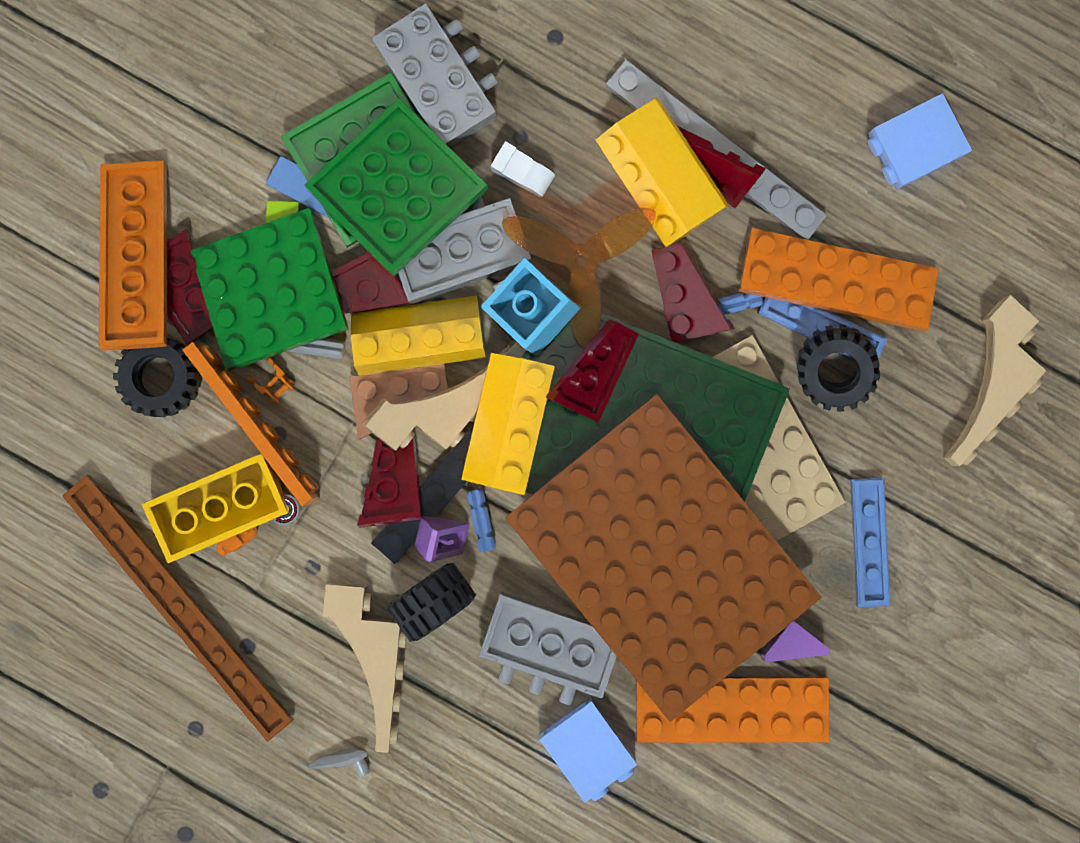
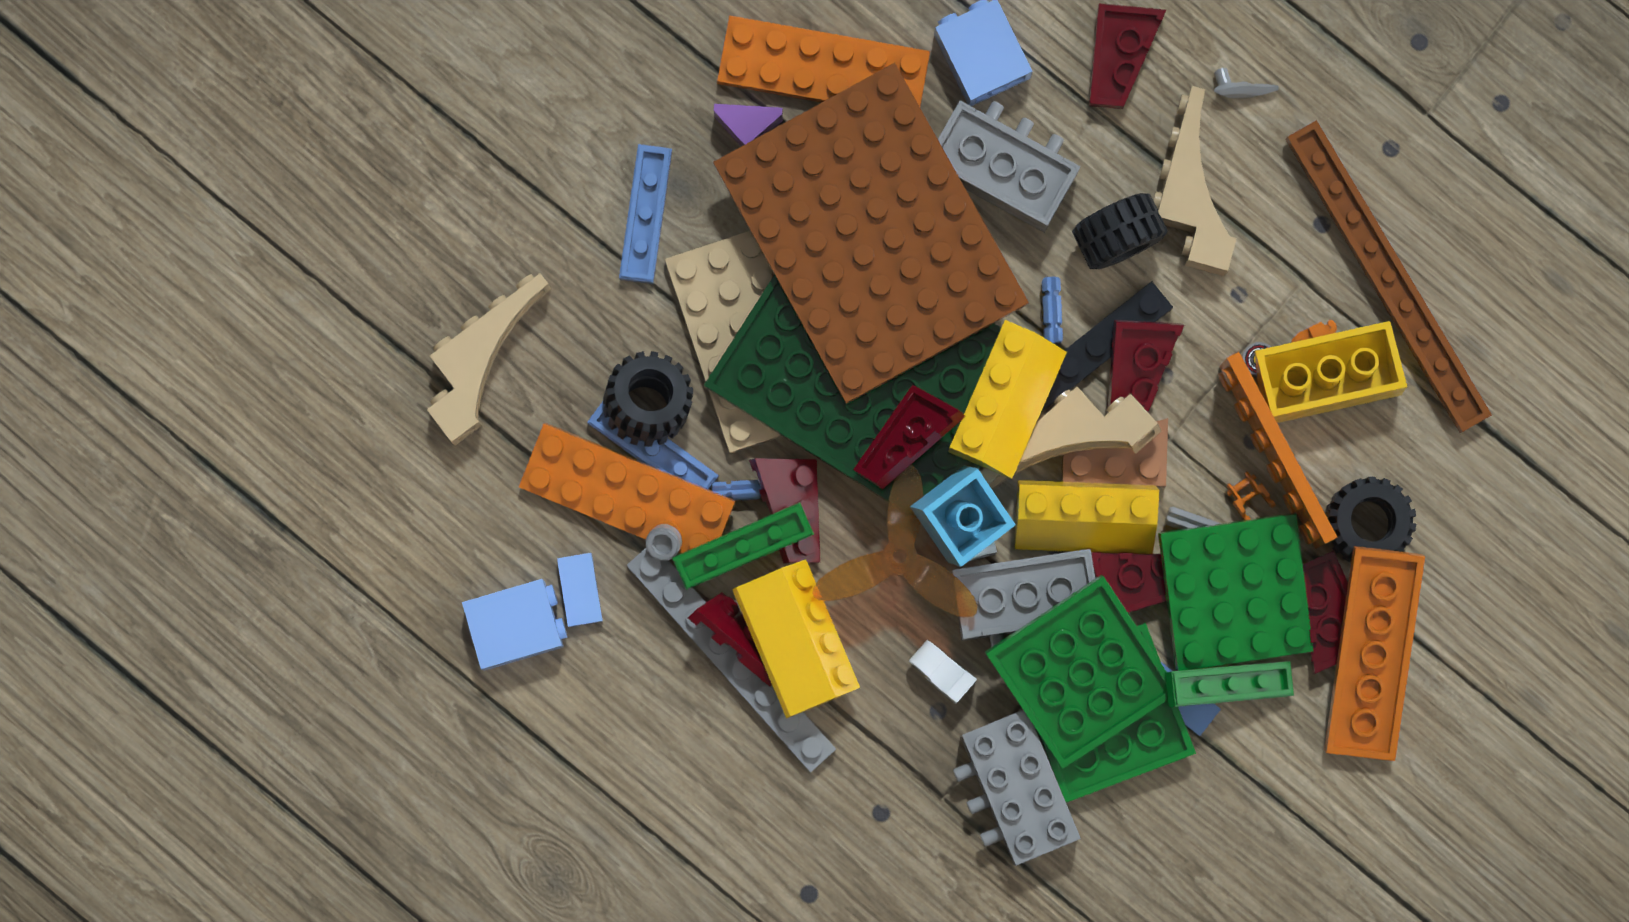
camera: 170 degrees left, 5 degrees down
medium lavender slope [415,516,469,562] -> none
none -> light blue tile [557,553,603,627]
none -> light grey tile [646,524,682,561]
none -> green tile [672,502,814,590]
none -> dark red wing [1089,3,1166,109]
none -> green tile [1165,661,1294,707]

